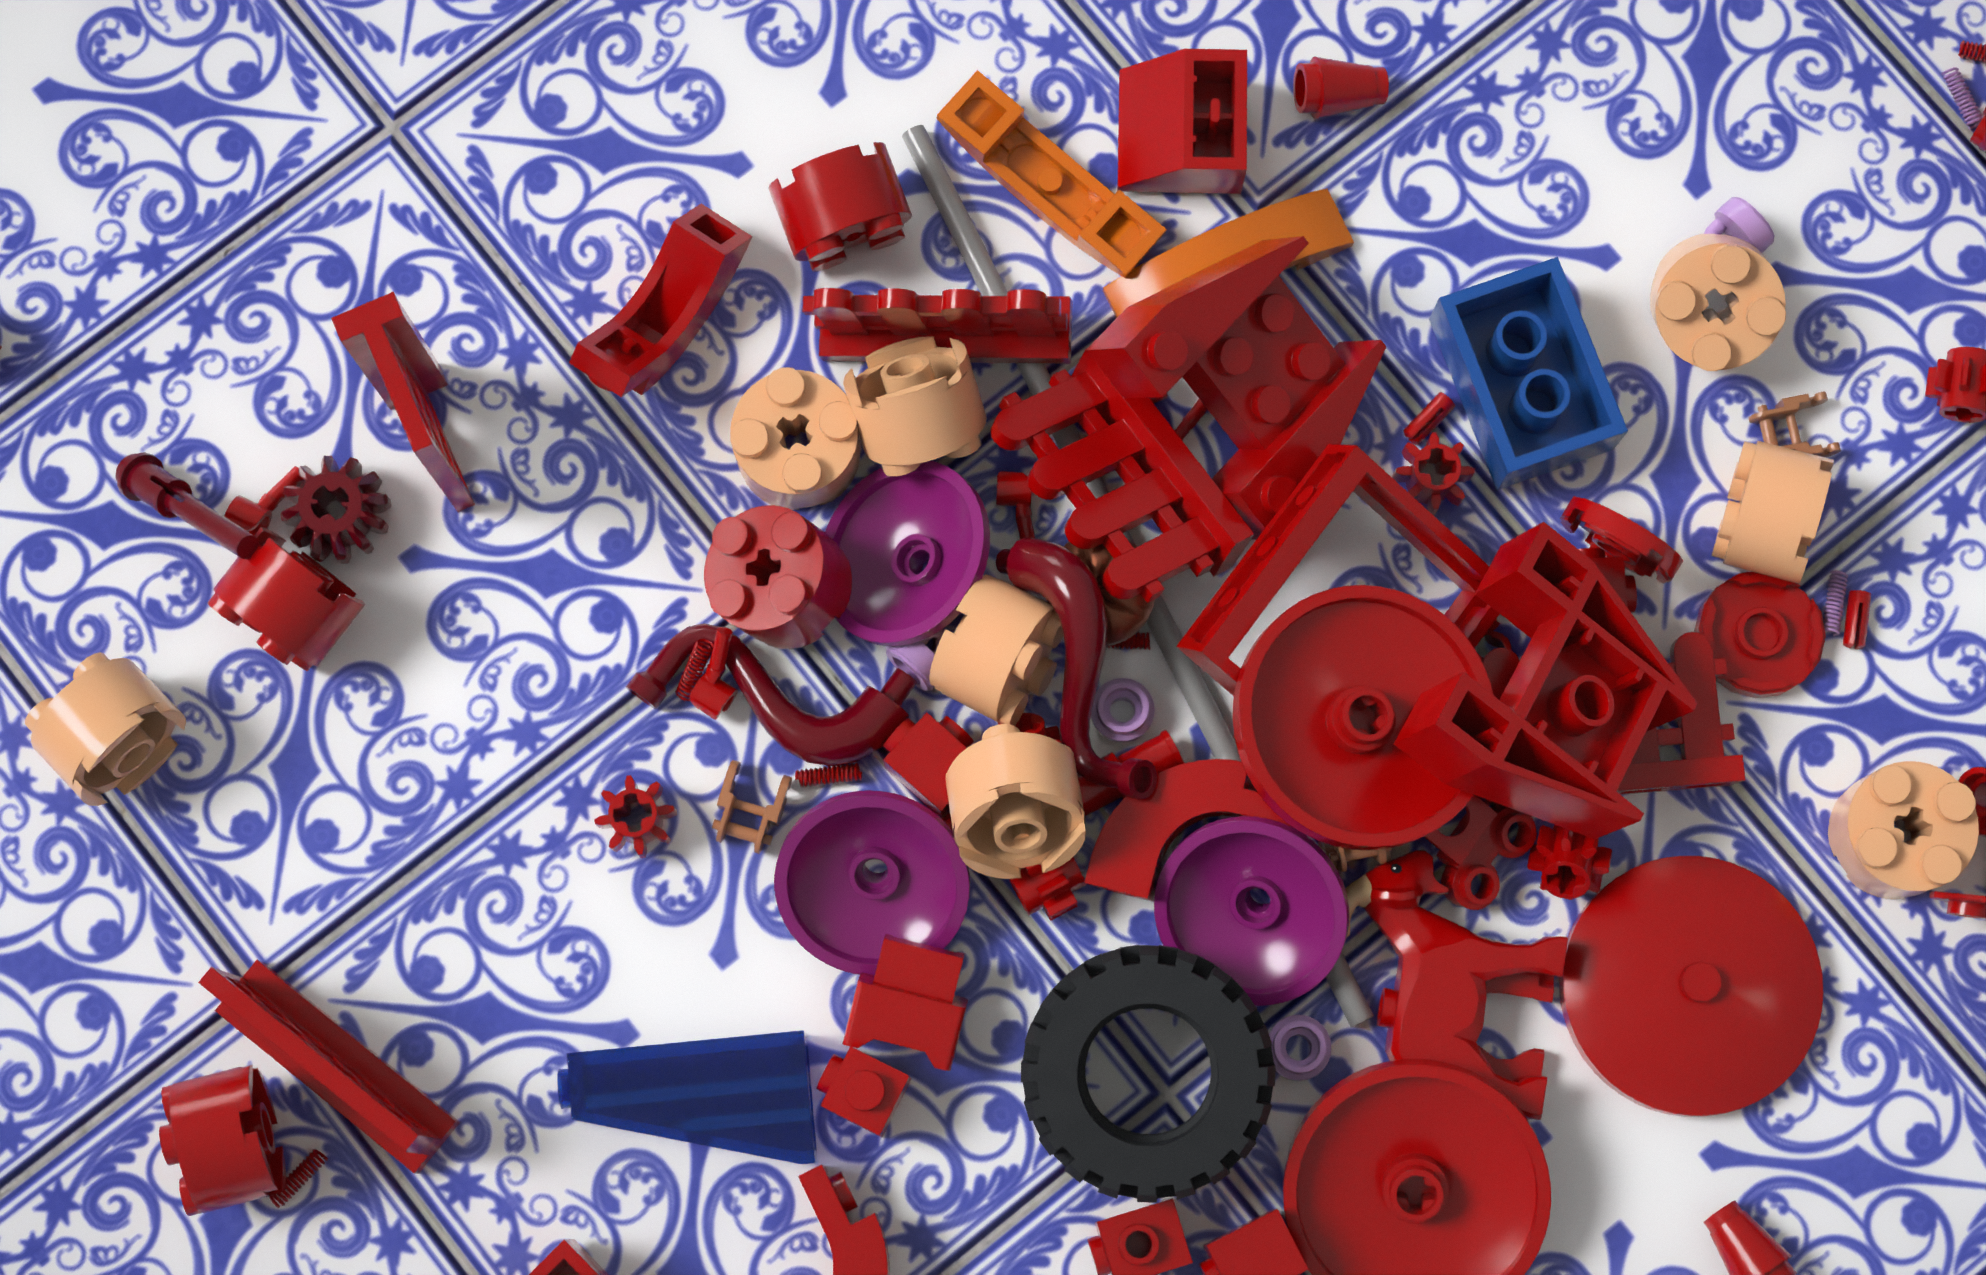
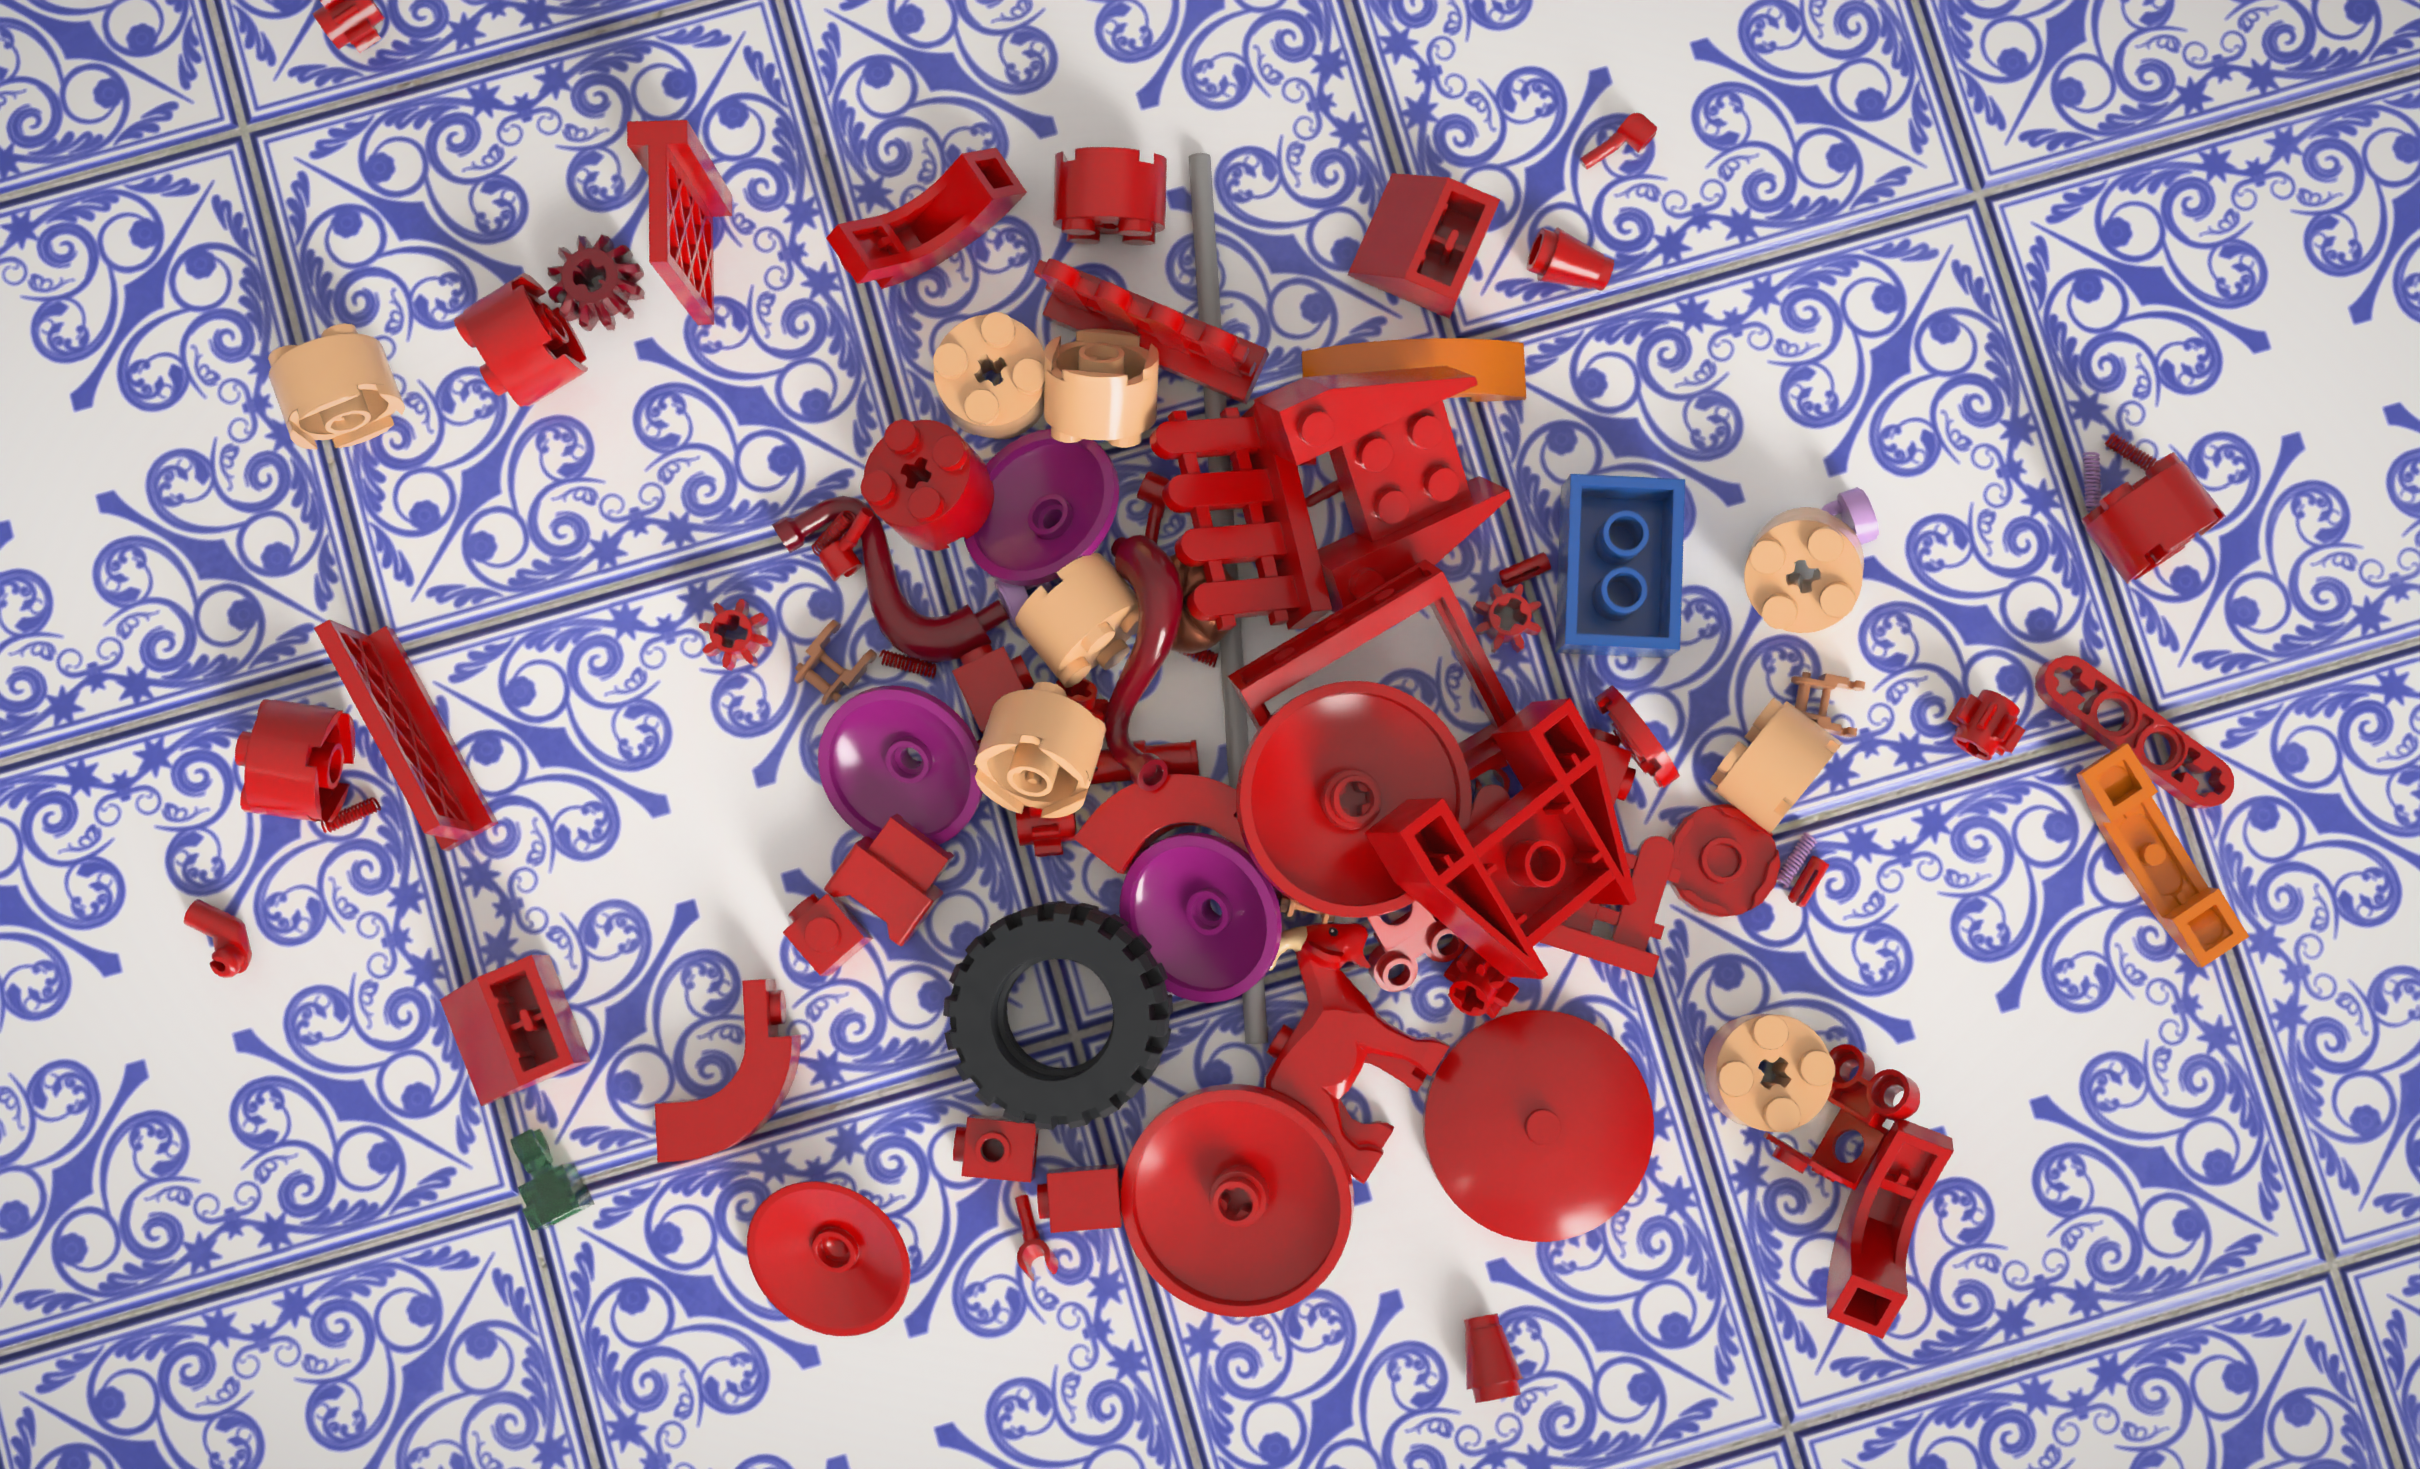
camera: 20 degrees right, 5 degrees up
dark red pin [115,452,259,559] -> none
red hand [224,466,303,535] -> none
clear blue slope [557,1030,819,1166] -> none
orange slope [936,70,1167,278] -> none
lavender plate [1091,678,1155,742] -> none
lavender plate [1269,1015,1331,1081] -> none

